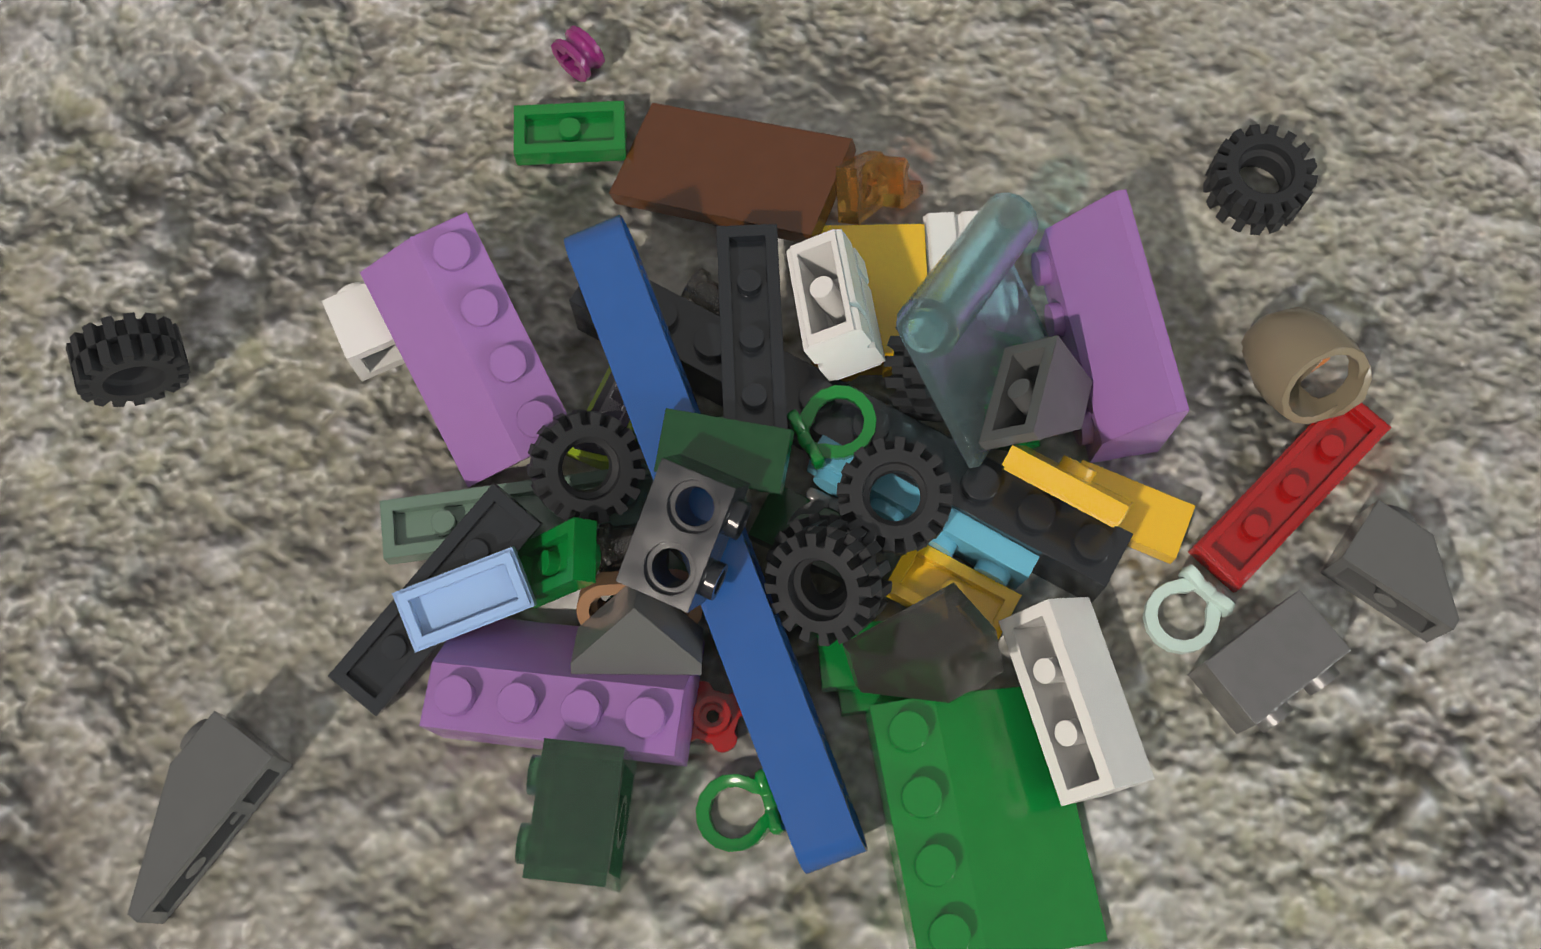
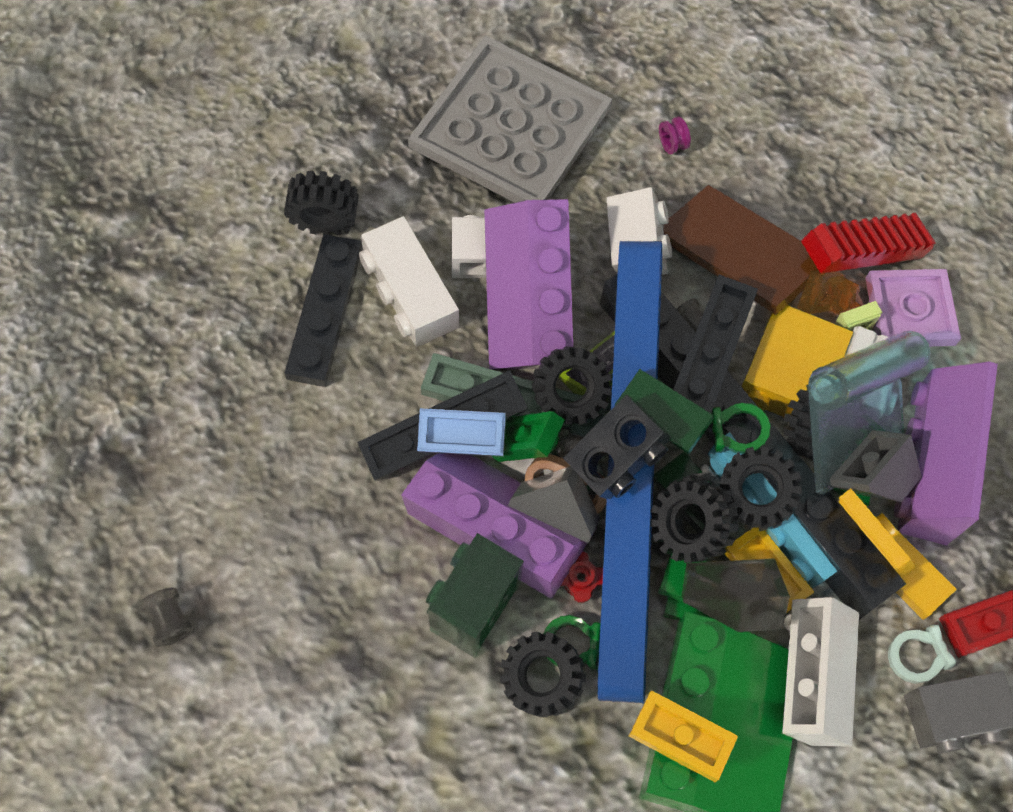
camera: 20 degrees right, 5 degrees down
dark grey slope [127,711,293,924] -> none
green plate [514,101,627,166] -> none
white brick [786,229,885,381] -> none
none -> black plate [284,234,363,387]
none -> white brick [359,216,459,348]
none -> light grey plate [408,36,613,203]
none -> black tyre [500,632,586,718]
none -> white brick [606,187,672,275]
none -> yellow plate [628,690,738,782]
none -> red gear [801,212,936,274]
none -> yellowish green tile [834,301,882,331]
none -> lavender plate [865,269,961,347]

